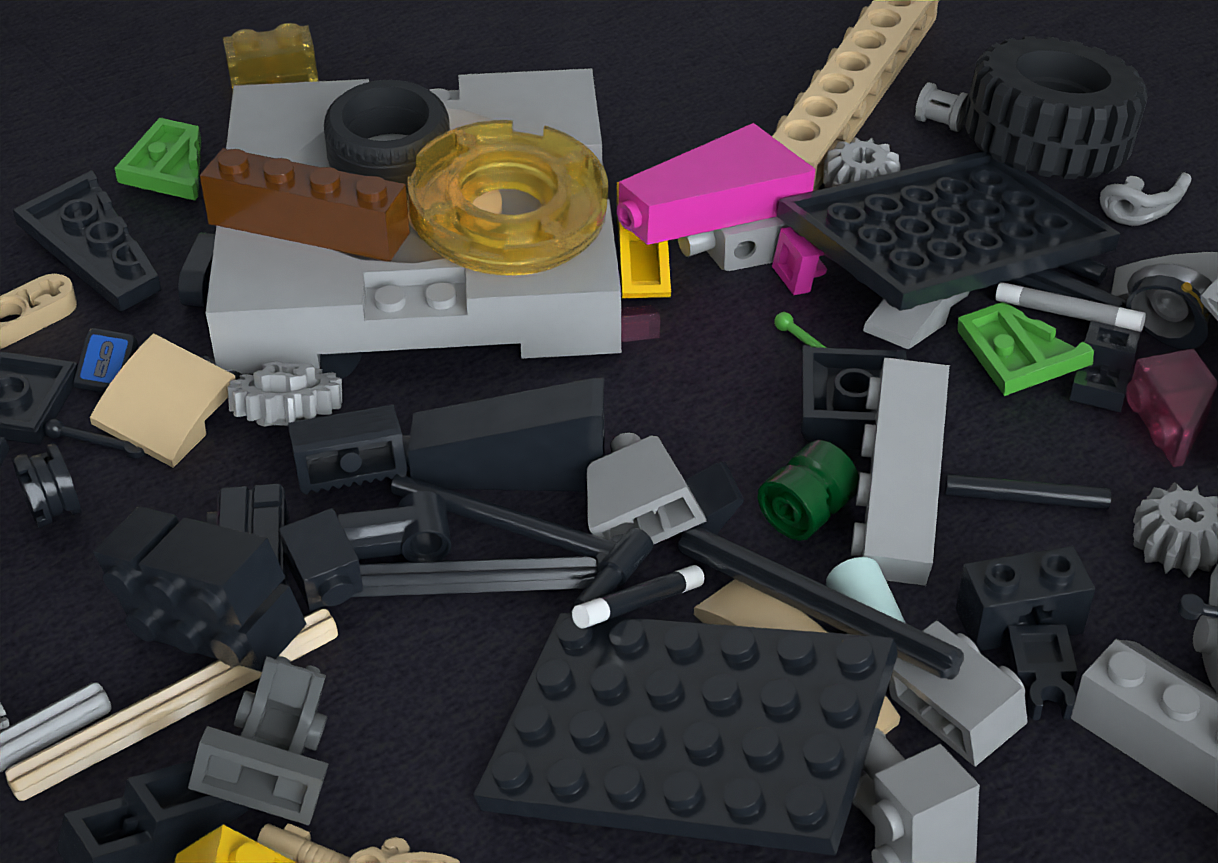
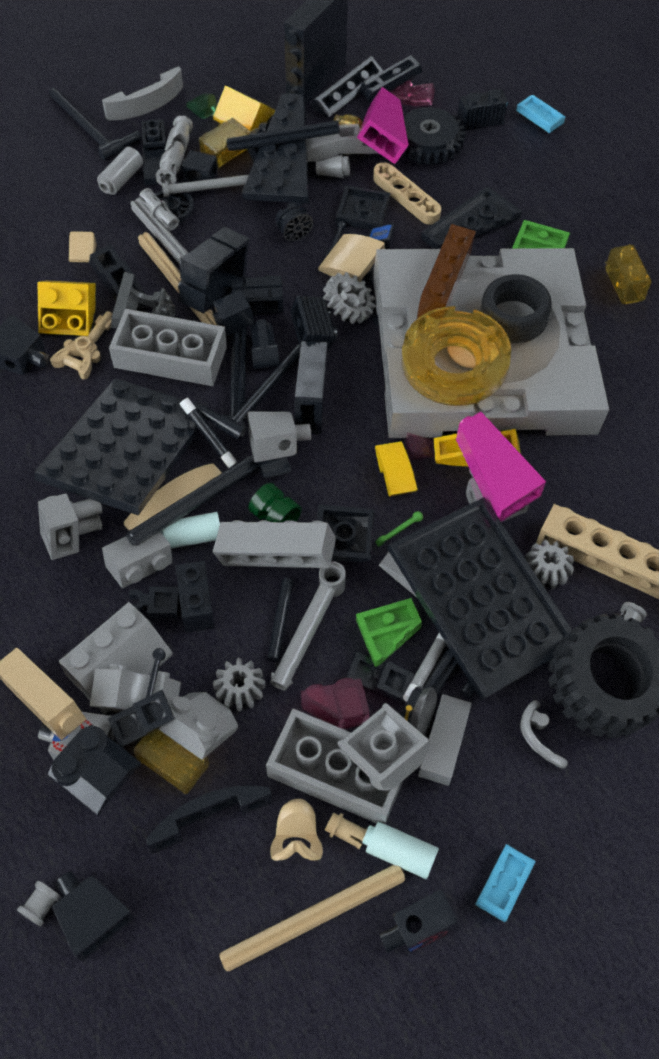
camera: 90 degrees right, 15 degrees up
none -> light grey brick [109,309,227,386]
none -> light grey piece [270,561,345,690]
none -> yellow slope [375,441,417,497]

